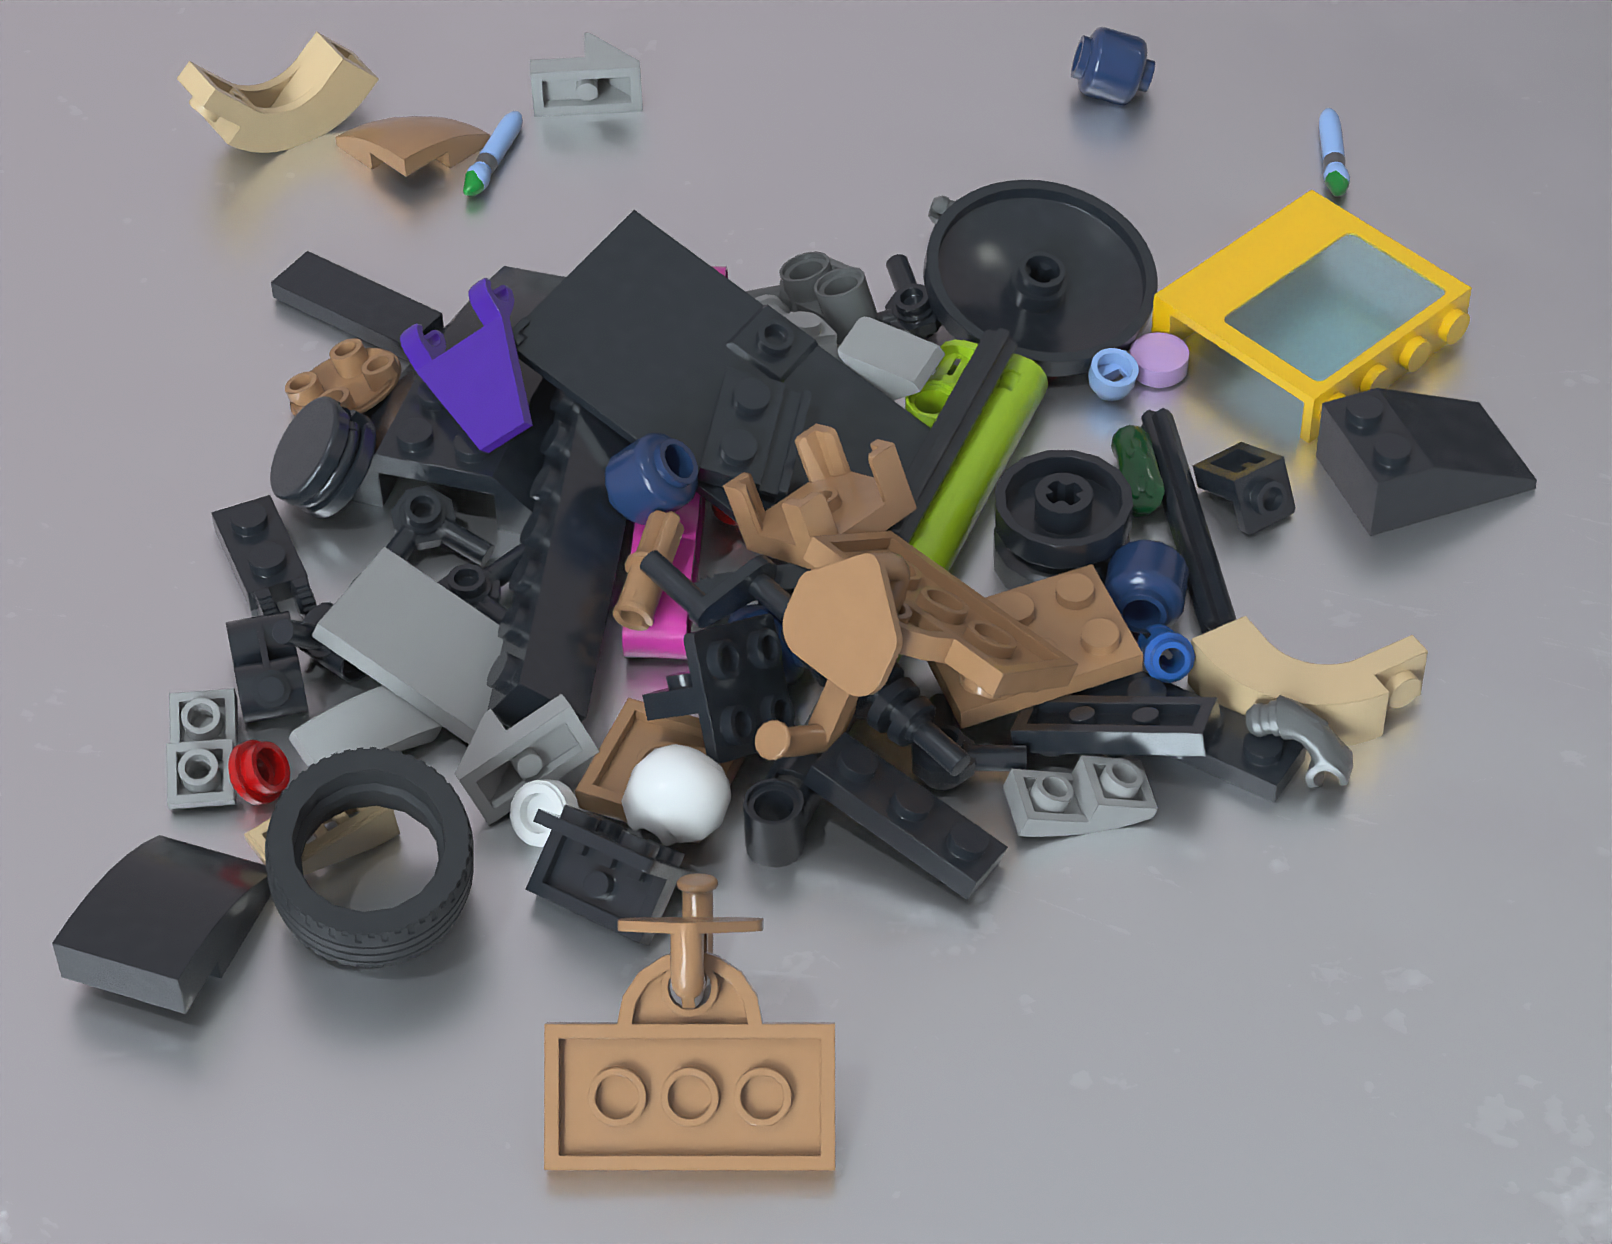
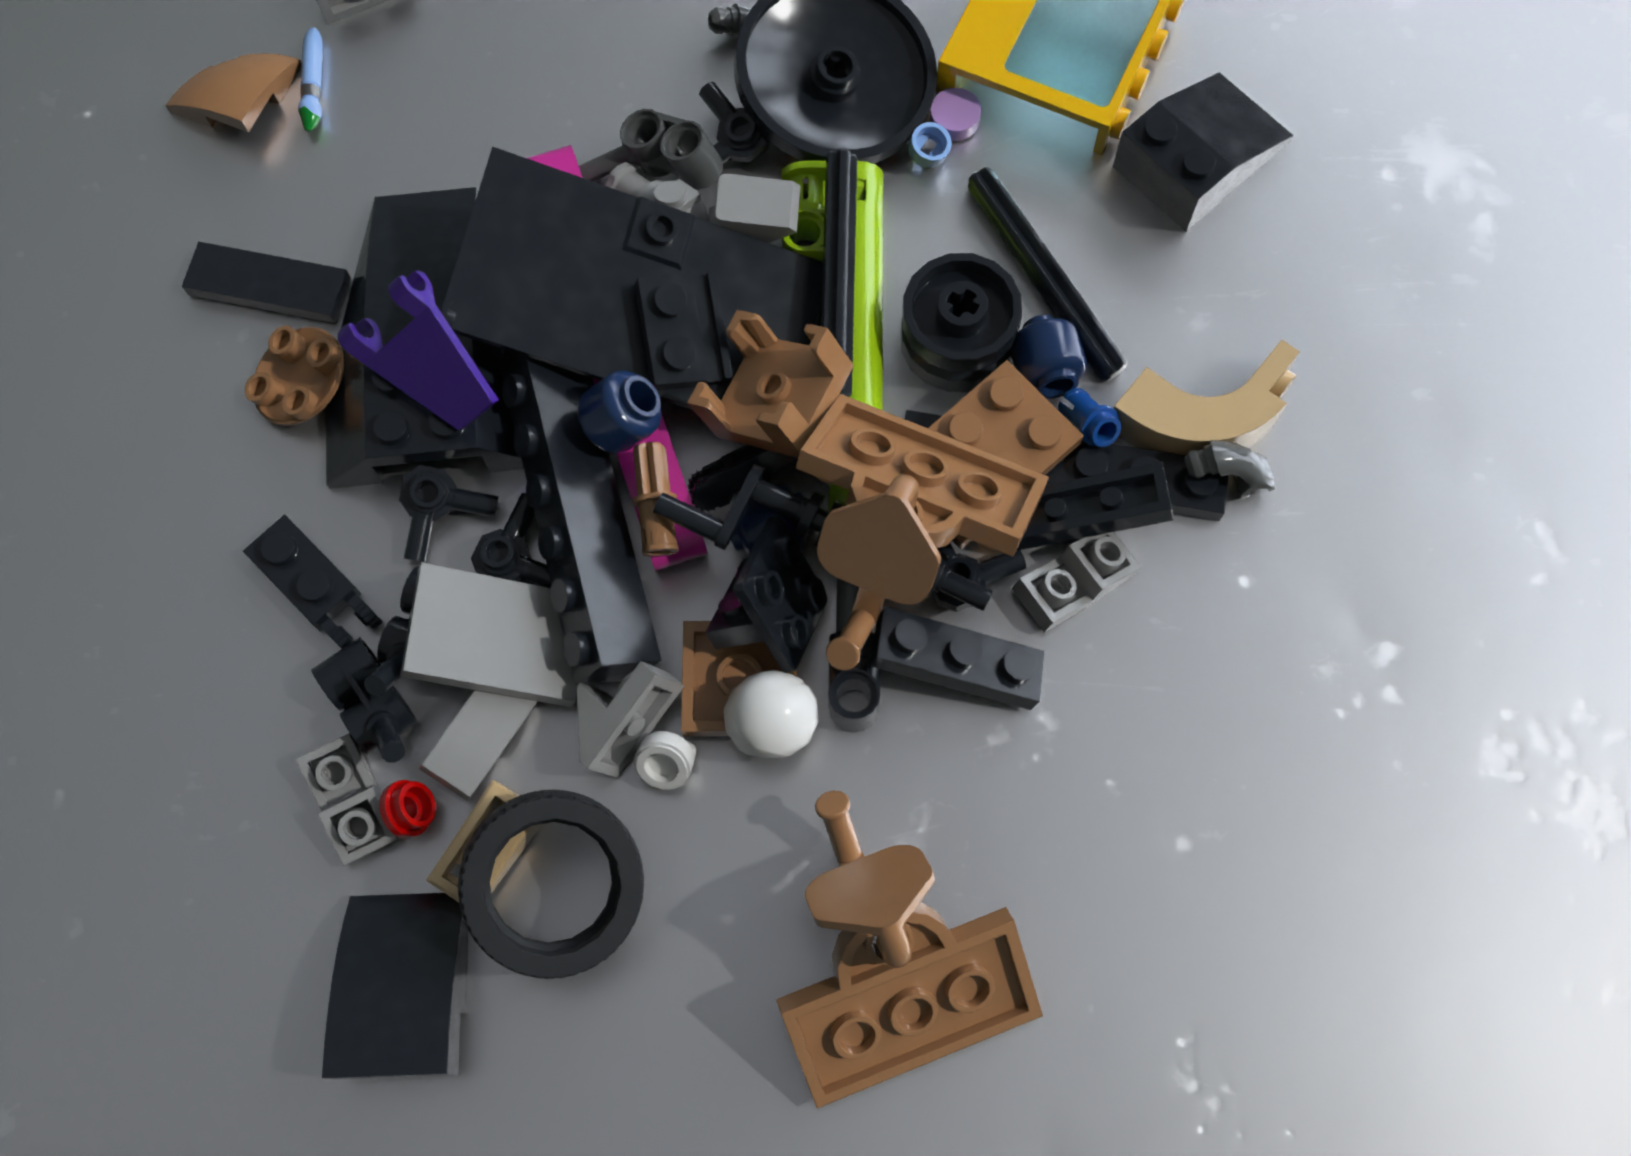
camera: 20 degrees left, 25 degrees up
tan arch [177,31,379,153] -> none
black head [270,396,376,518] -> none
black bracket [525,804,697,945] -> none
dark green piece [1111,425,1165,517] -> none
black bracket [1192,442,1296,534] -> none

